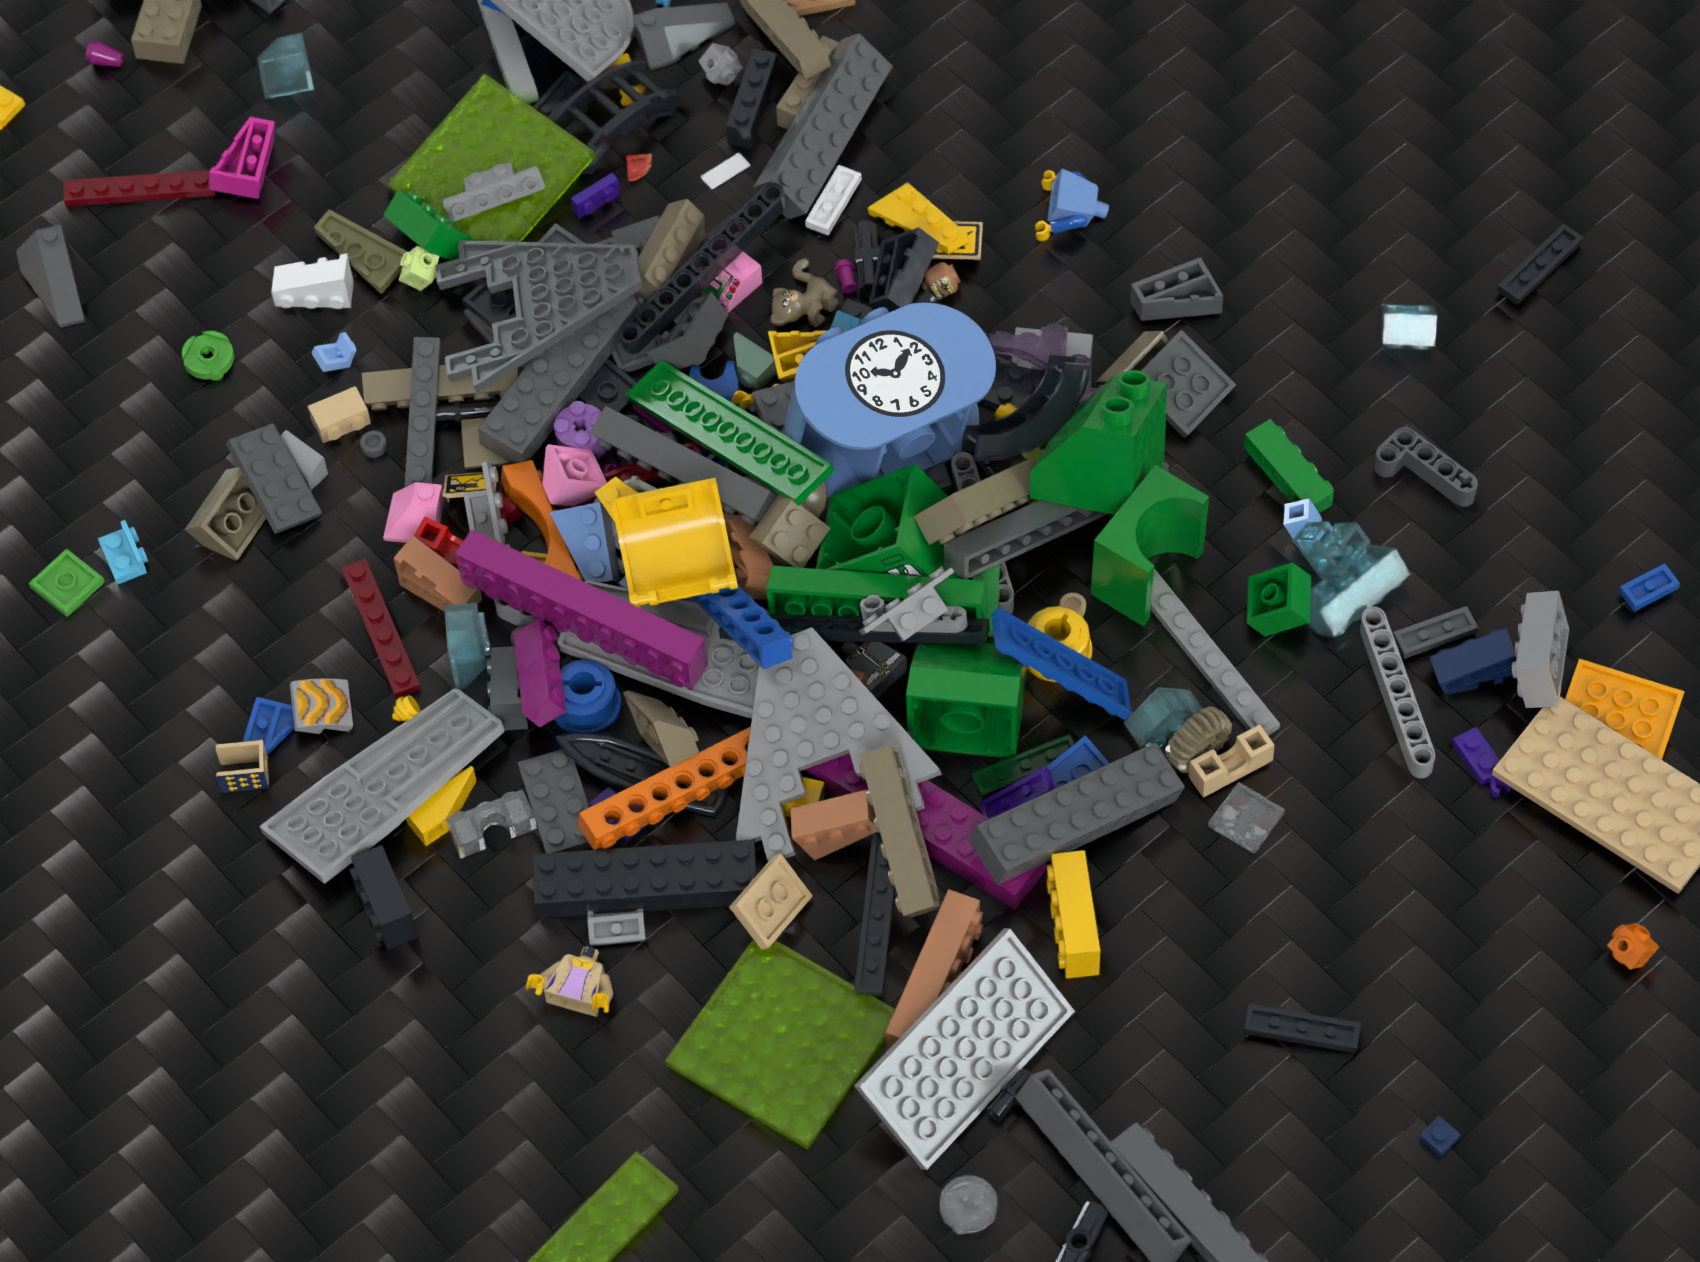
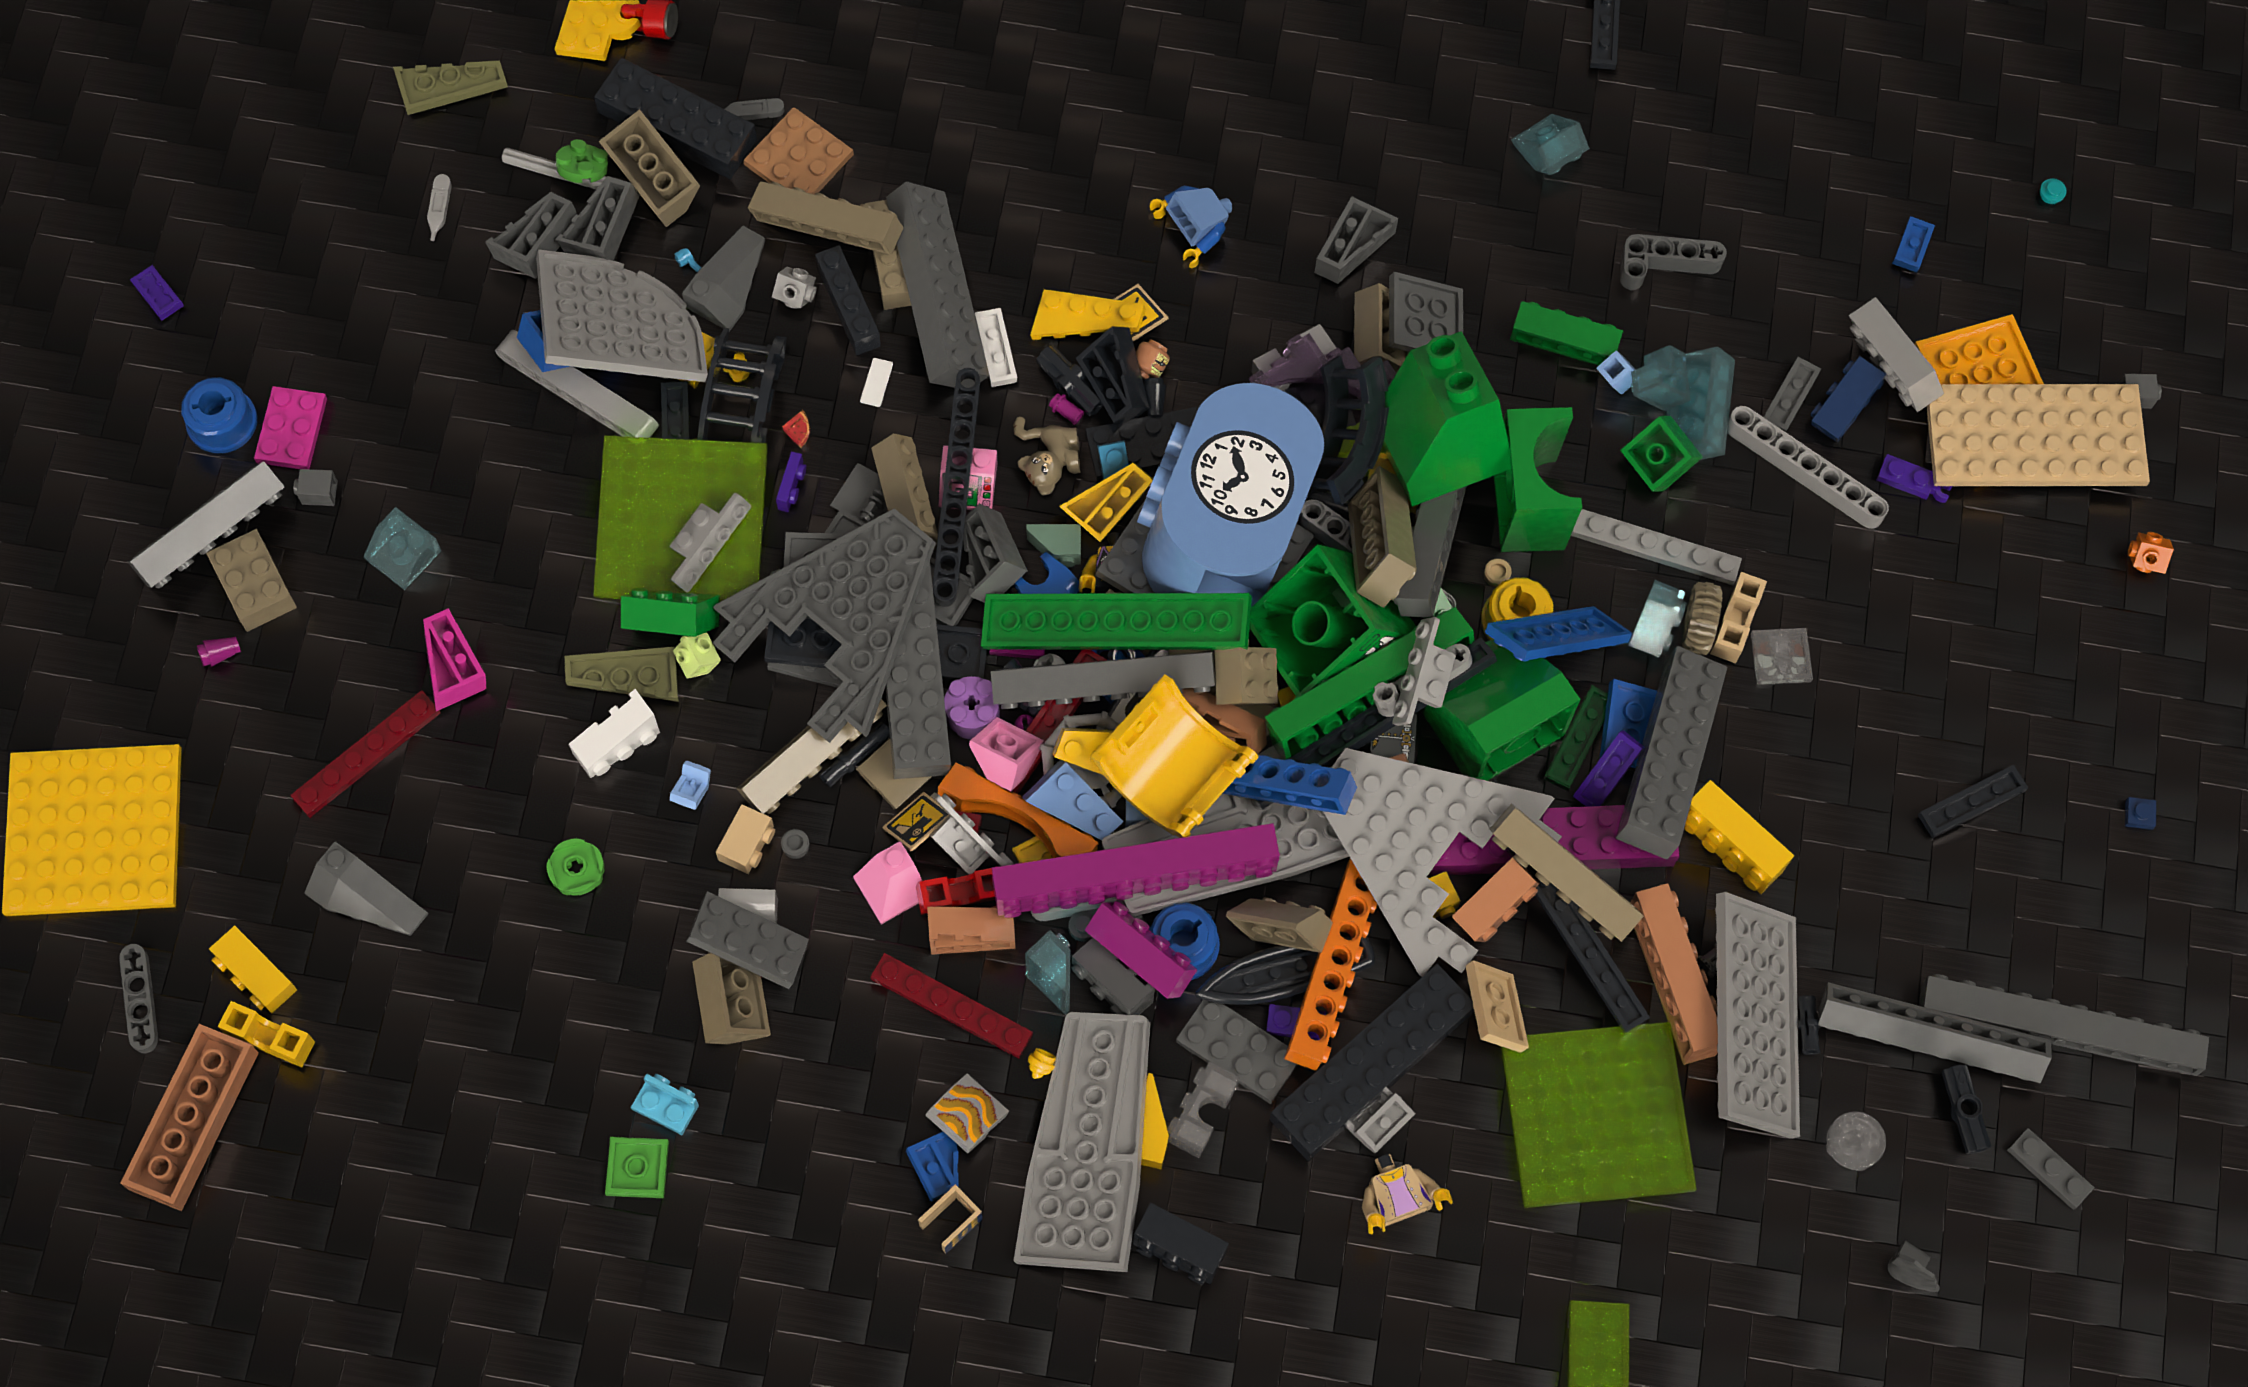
camera: 45 degrees left, 10 degrees up
dark grey plate [405,337,441,487] -> none

